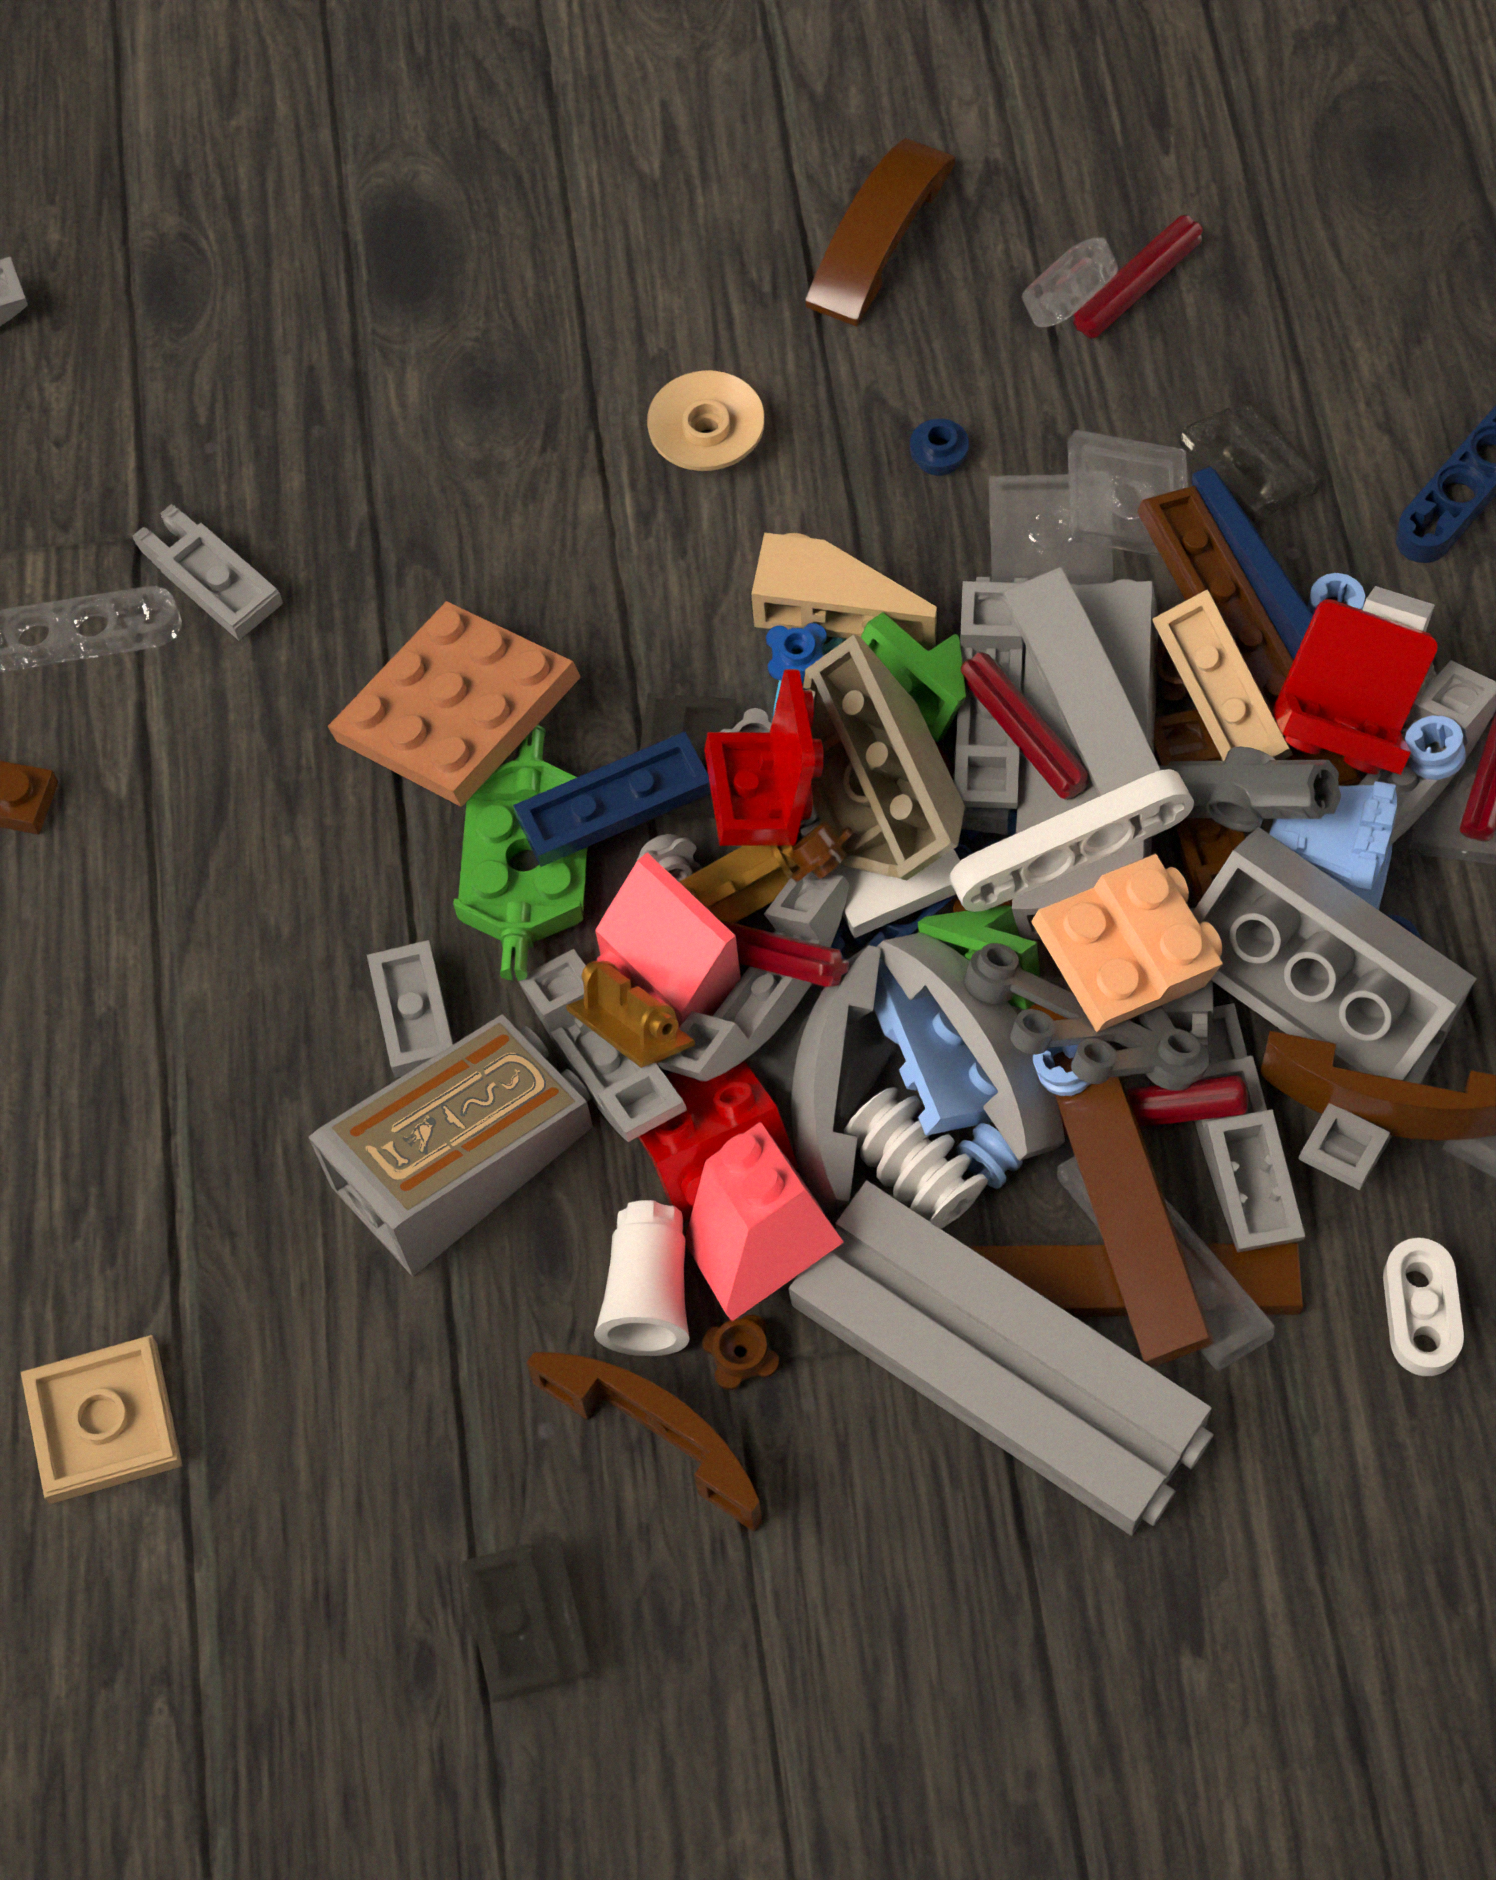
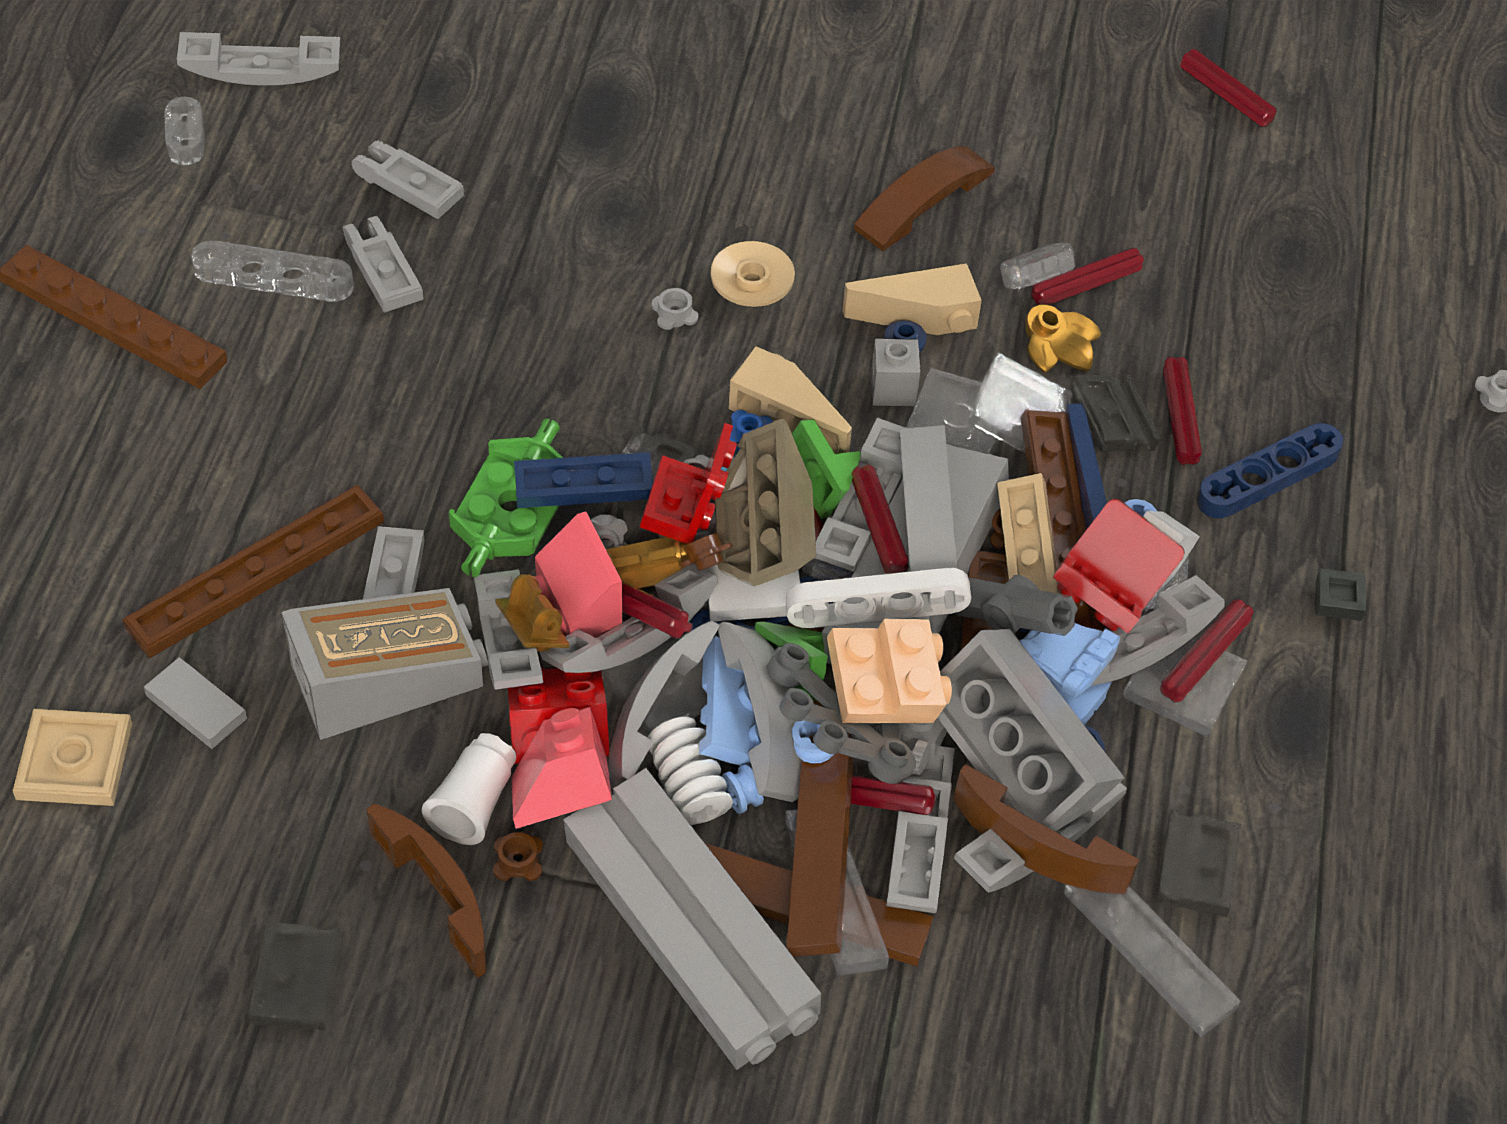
camera: 10 degrees right, 10 degrees down
nougat plate [328,601,581,807] -> none
white plate [1383,1238,1464,1376] -> none
light blue bush [1405,715,1466,780] -> none
none -> reddish brown tile [123,485,384,659]
none -> light grey tile [144,657,247,749]
none -> light grey hinge [351,140,464,219]
none -> light grey plate [652,288,698,330]
none -> tan slope [842,263,982,335]
none -> light grey brick [871,339,920,406]
none -> pearl gold plate [1025,304,1101,373]
none -> dark red axle [1163,356,1202,465]

